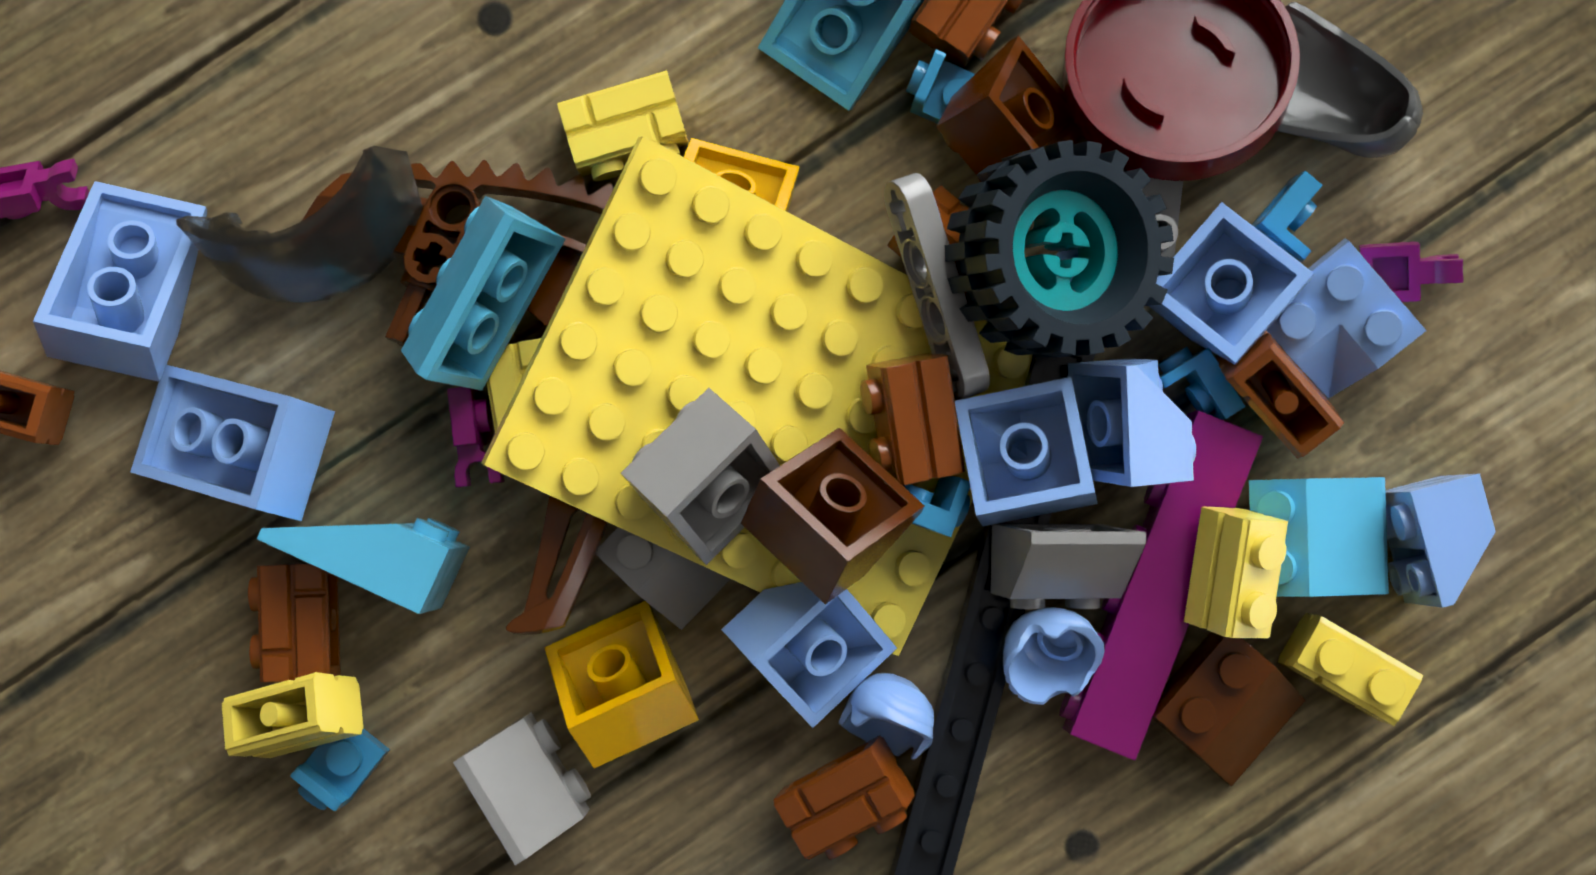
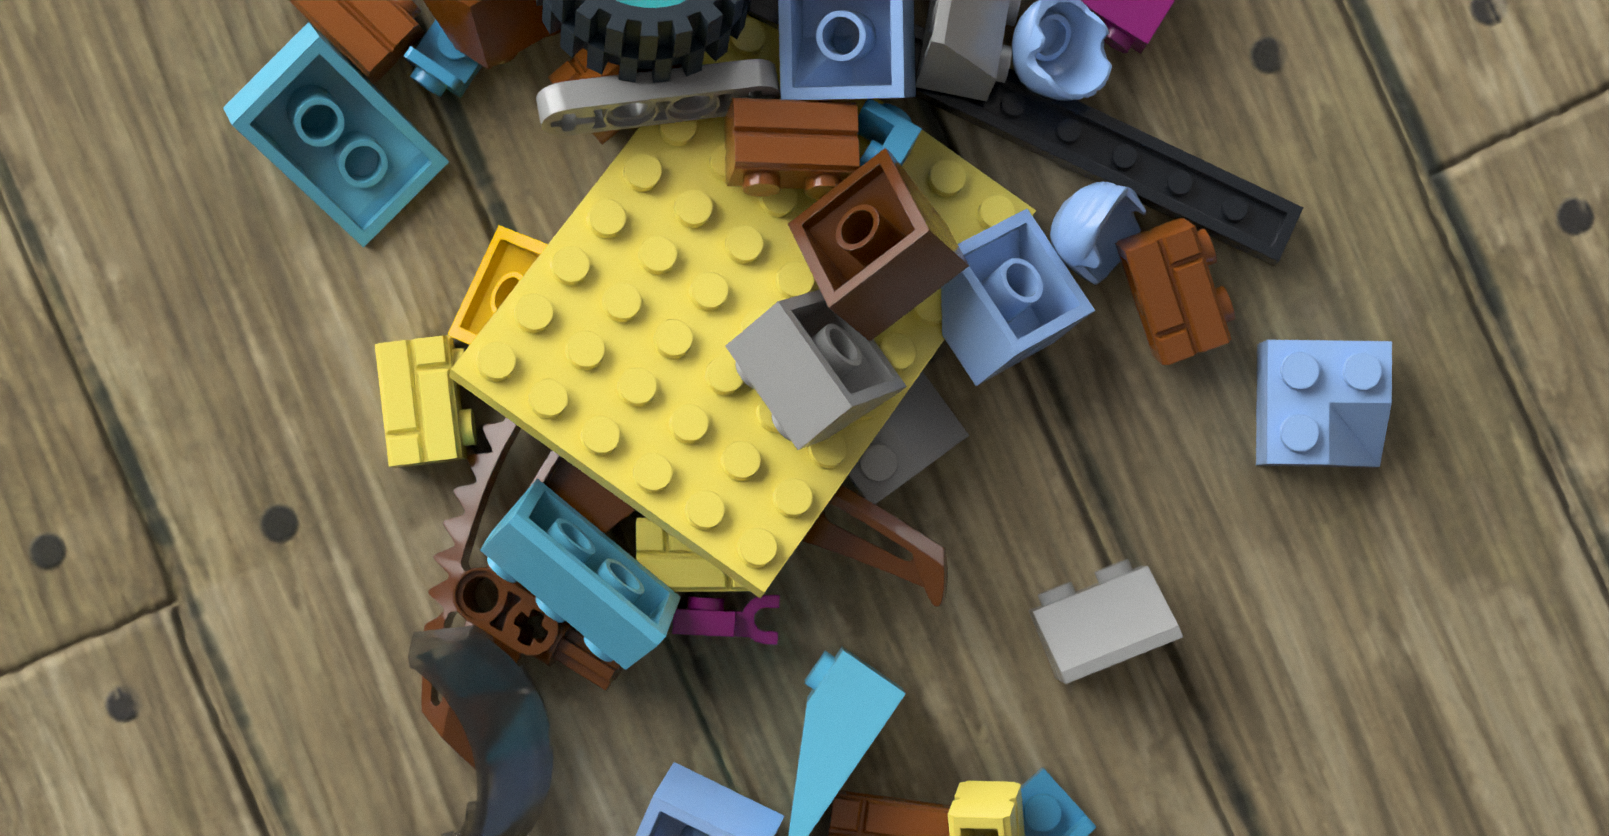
camera: 80 degrees left, 0 degrees up
yellow slope [544,601,699,769] -> none

